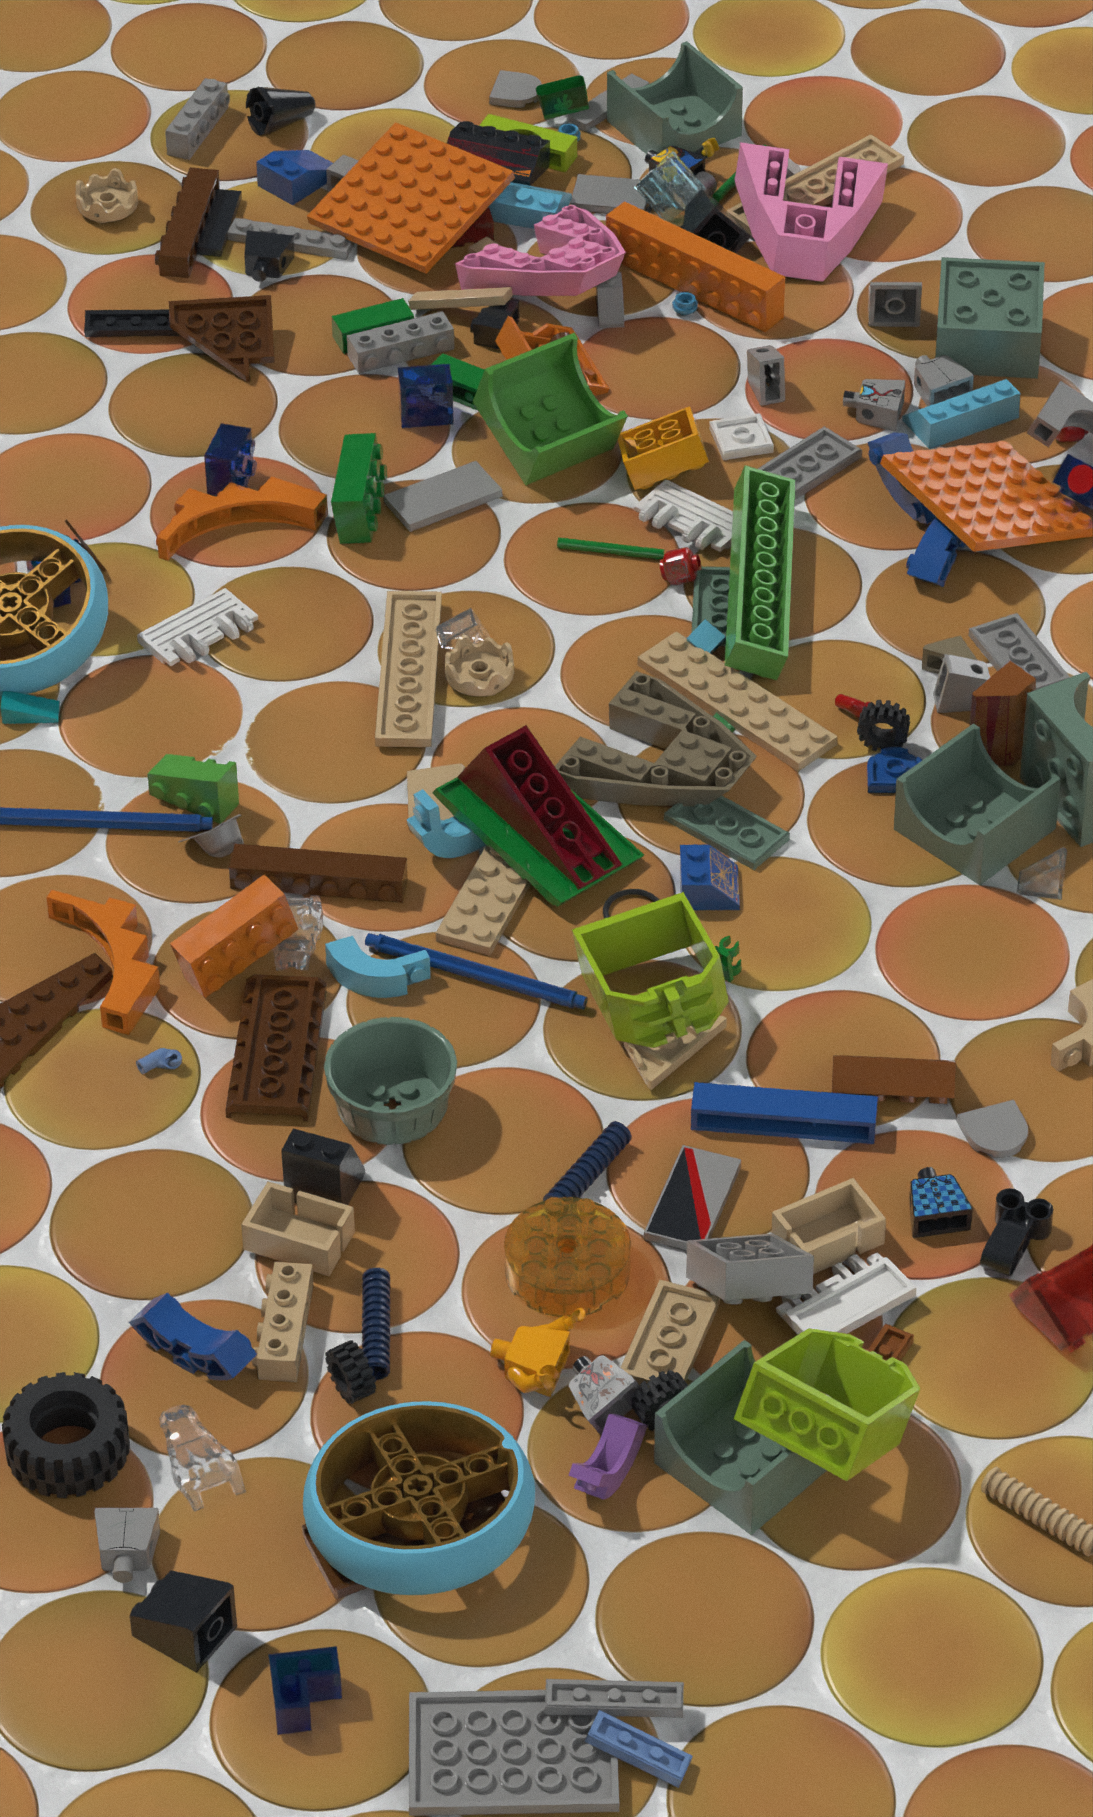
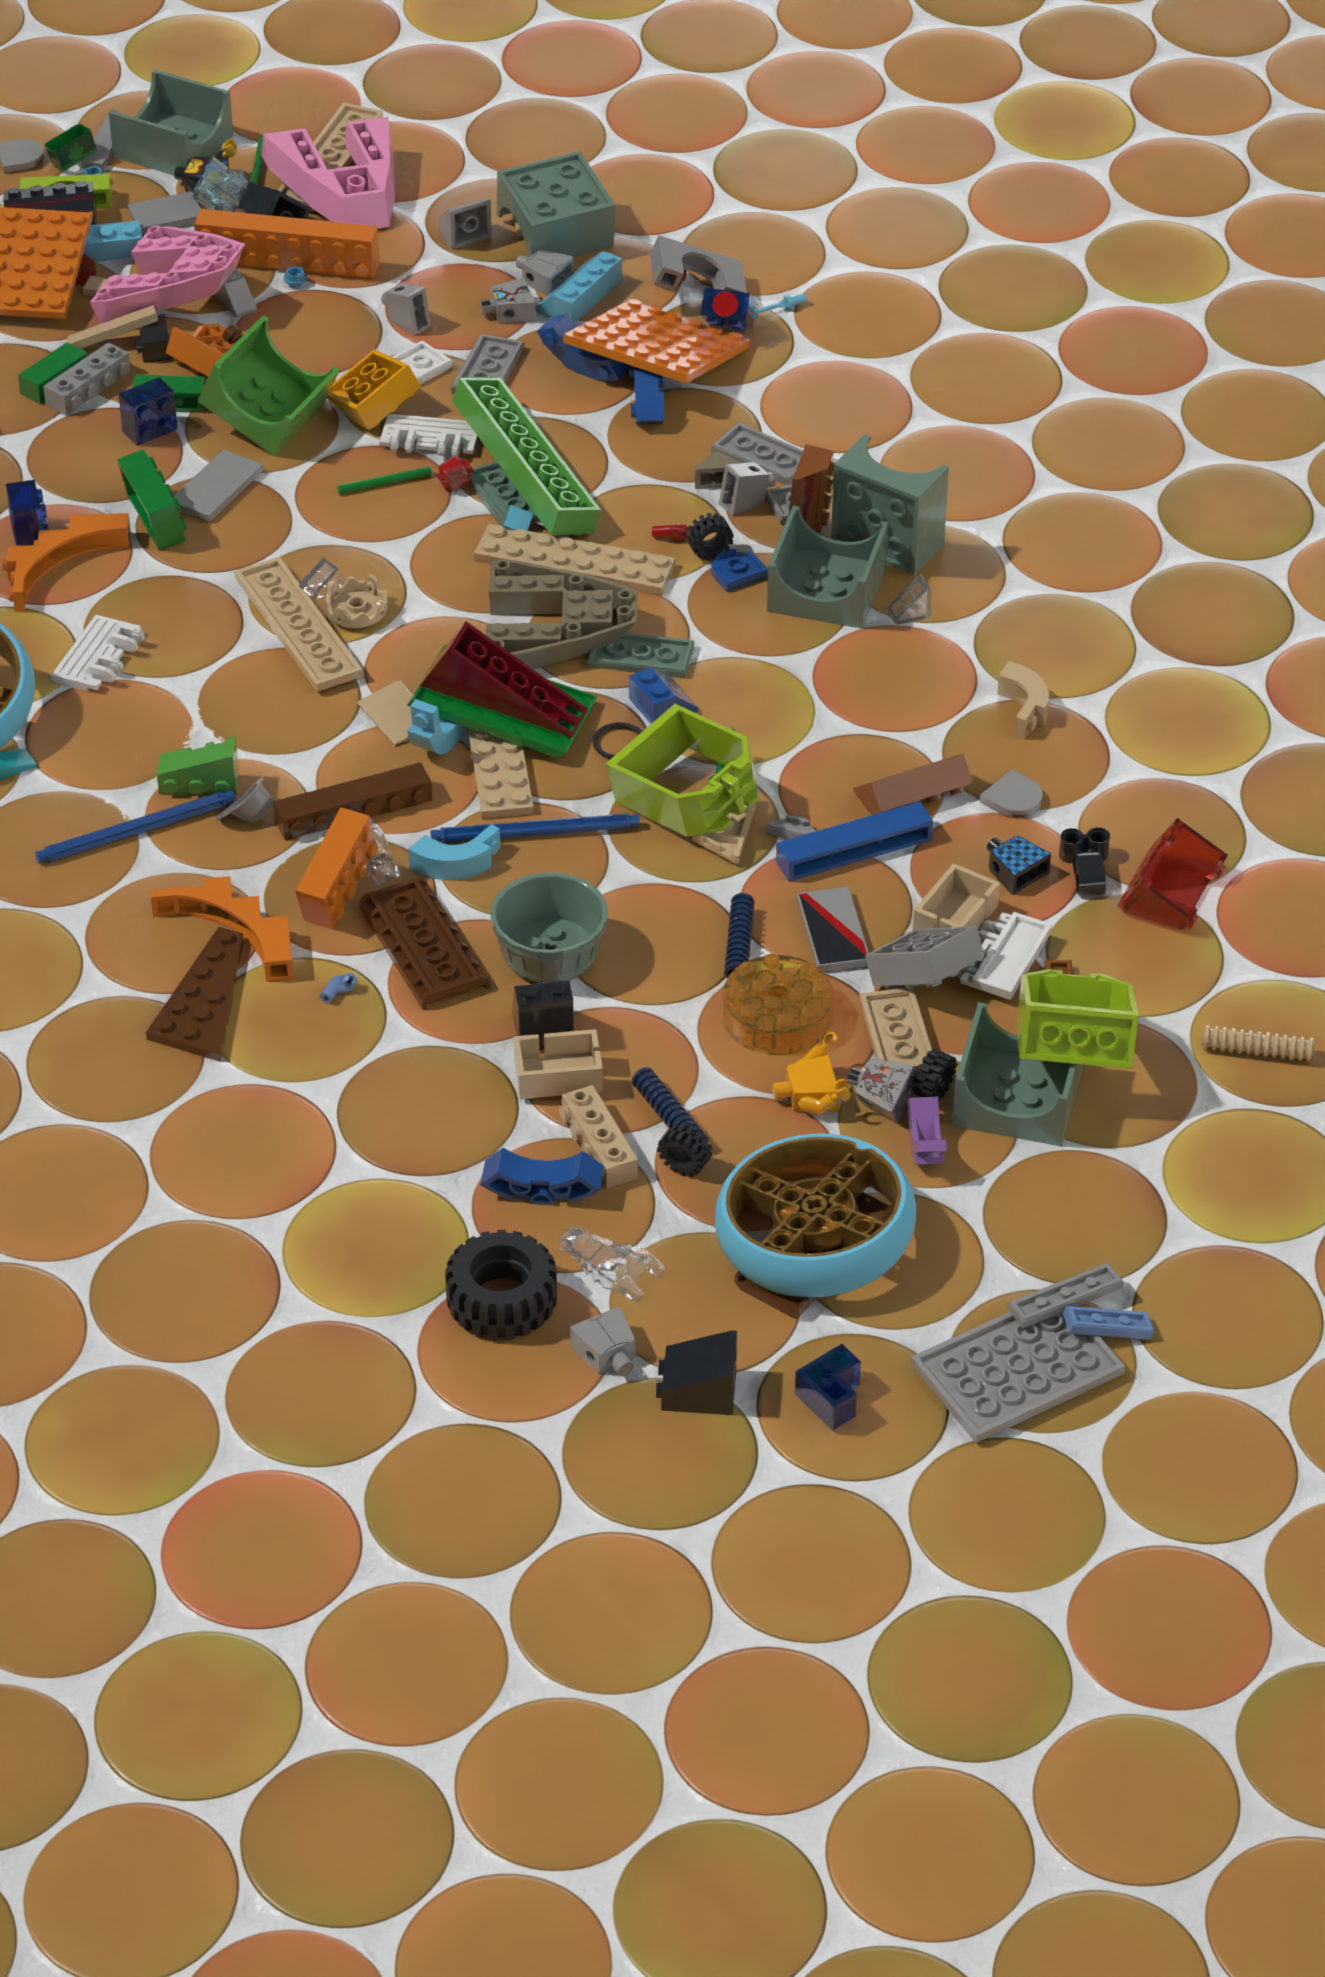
camera: 30 degrees left, 0 degrees up
none -> light grey tile [766,815,816,839]

